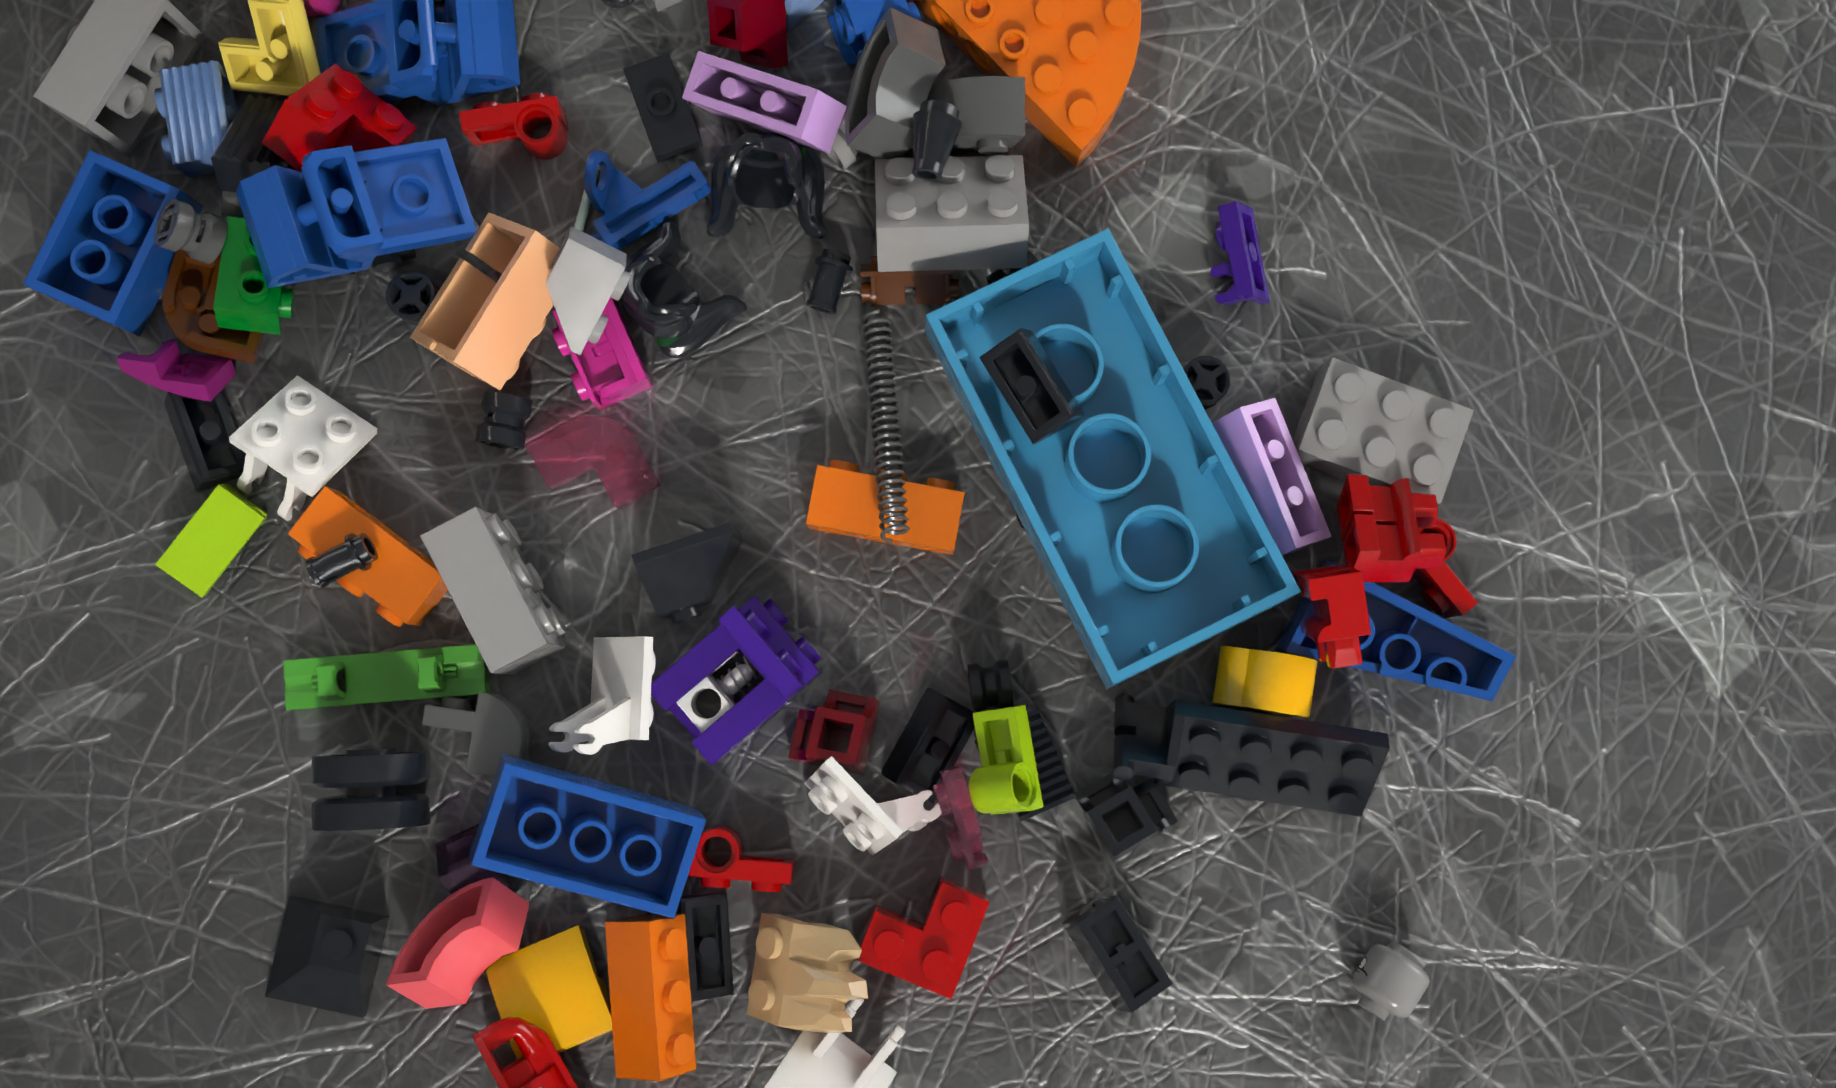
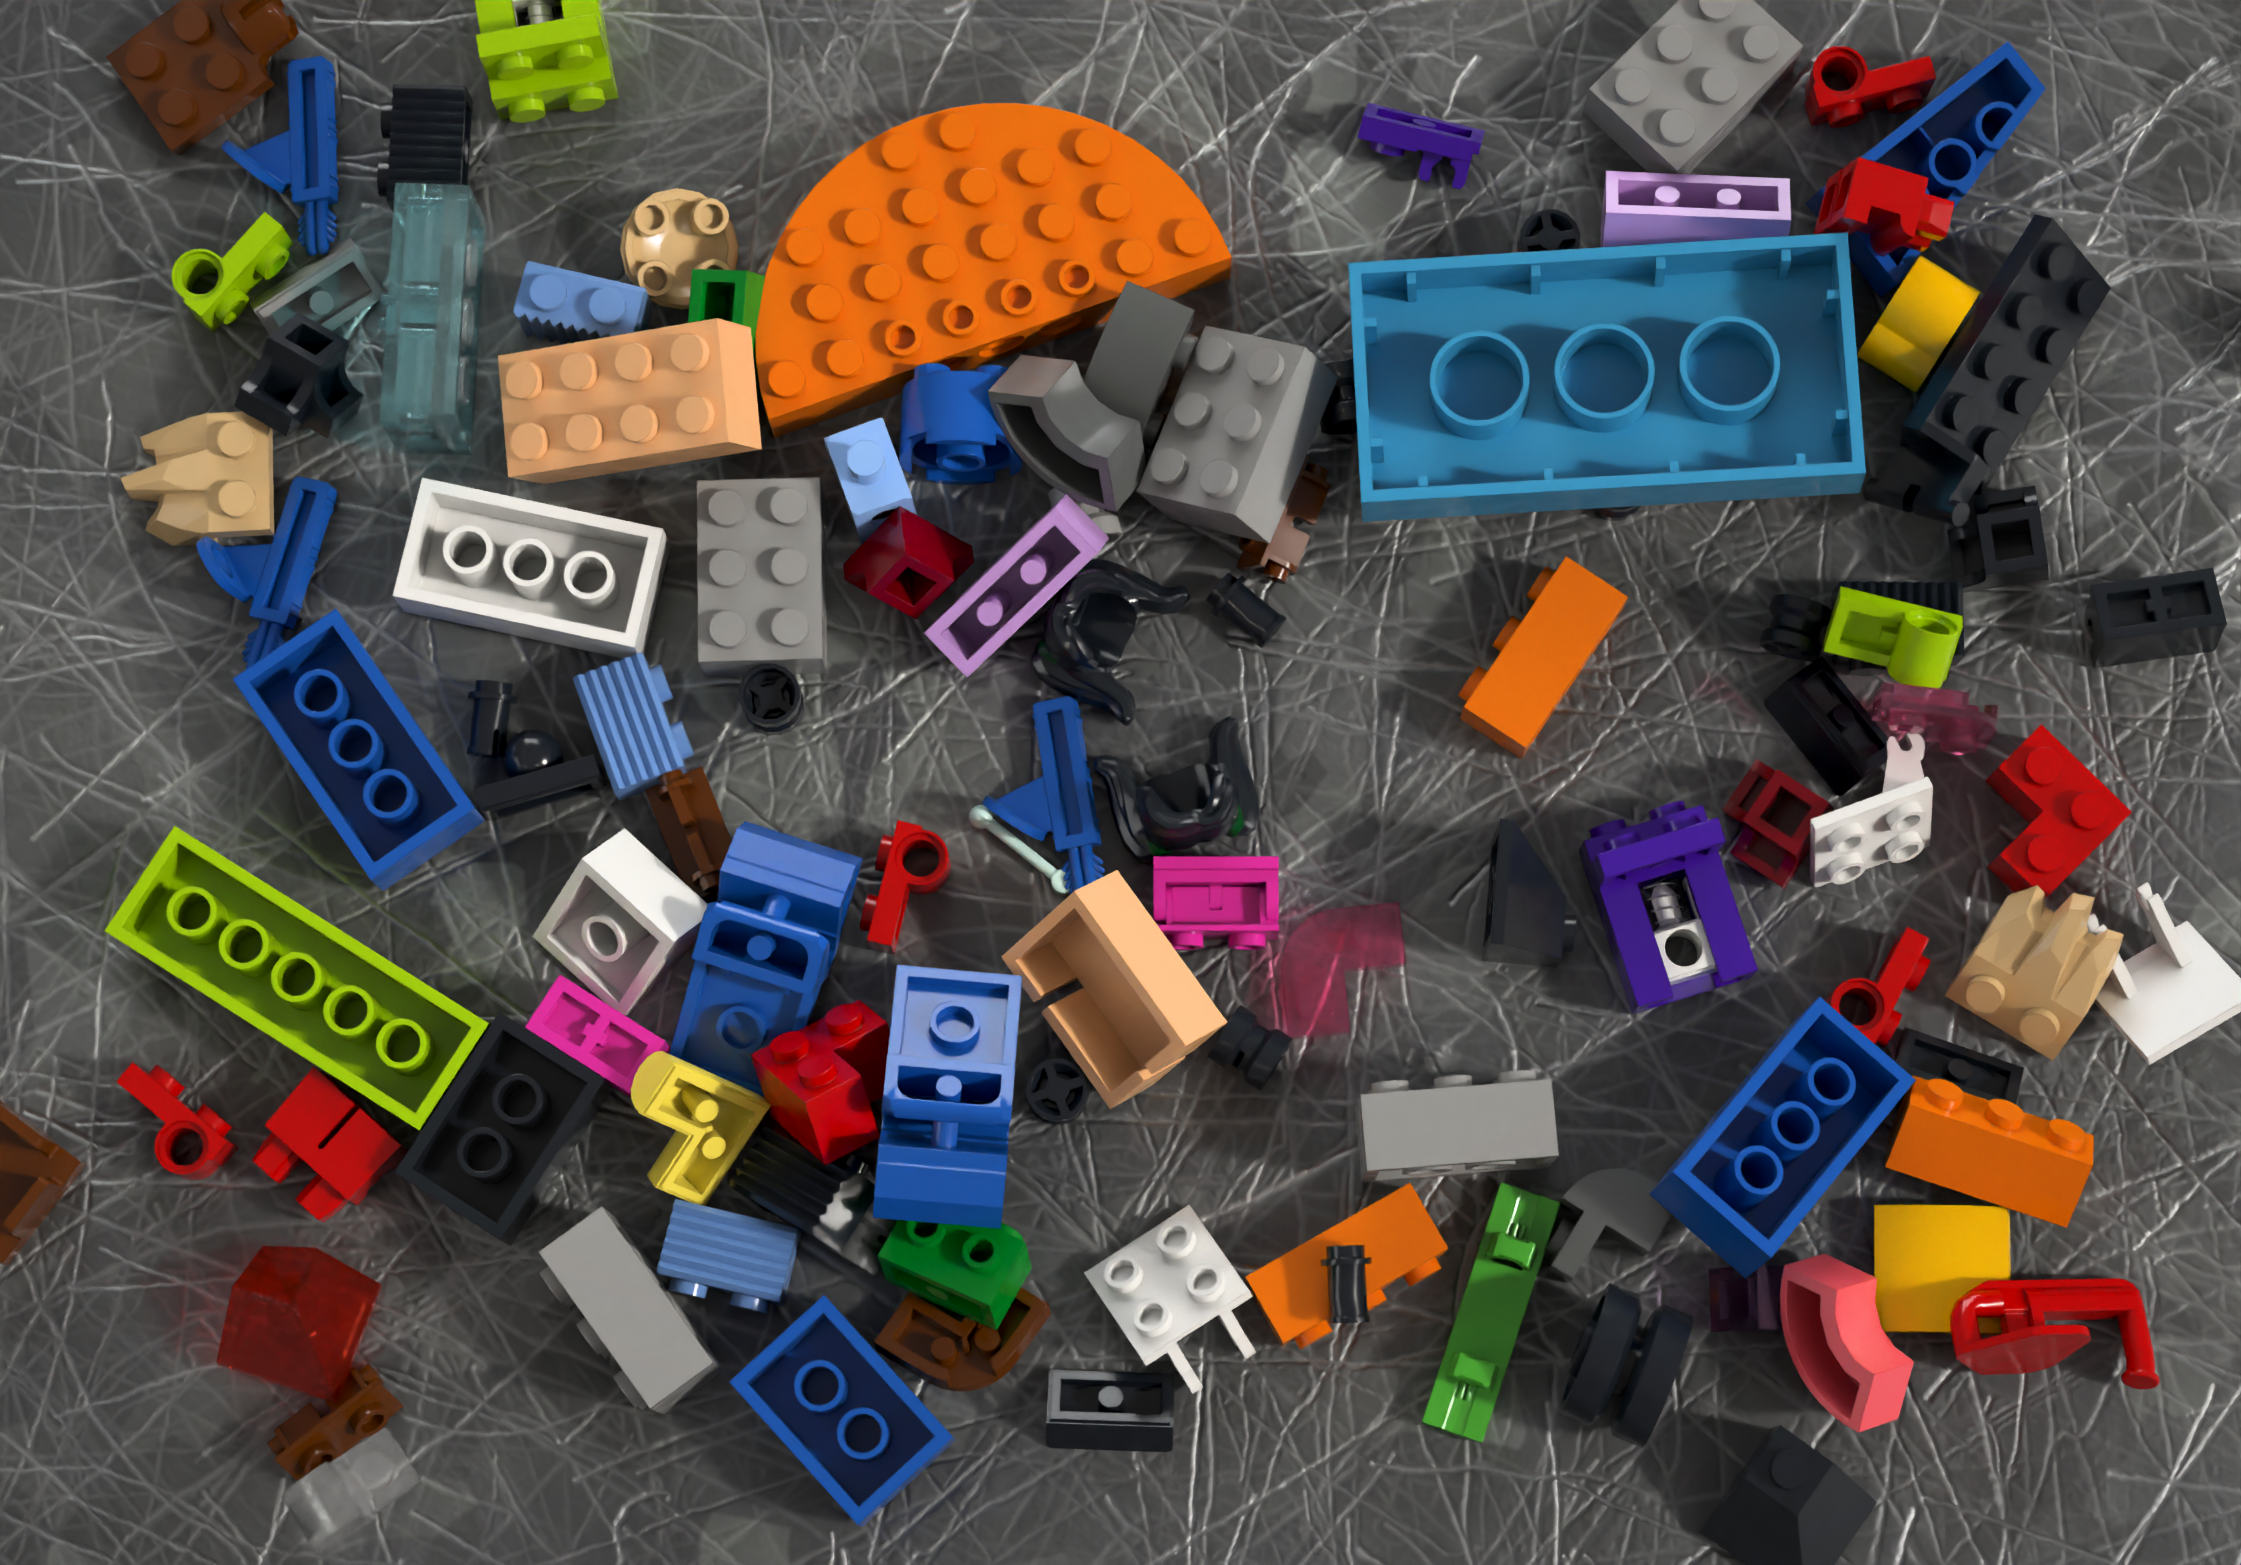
camera: 60 degrees left, 5 degrees down
magenta slope [116,338,236,402] -> none
dark grey wheel [154,199,228,264] -> none
lime hinge [155,484,268,598] -> none
slope [546,226,631,355] -> none
white plate [549,636,656,755] -> none
black plate [623,53,703,162] -> none
dark grey piece [862,309,910,544] -> none
black cone [912,100,962,181] -> none
black slope [979,328,1085,444] -> none
red hips [1336,474,1446,582] -> none

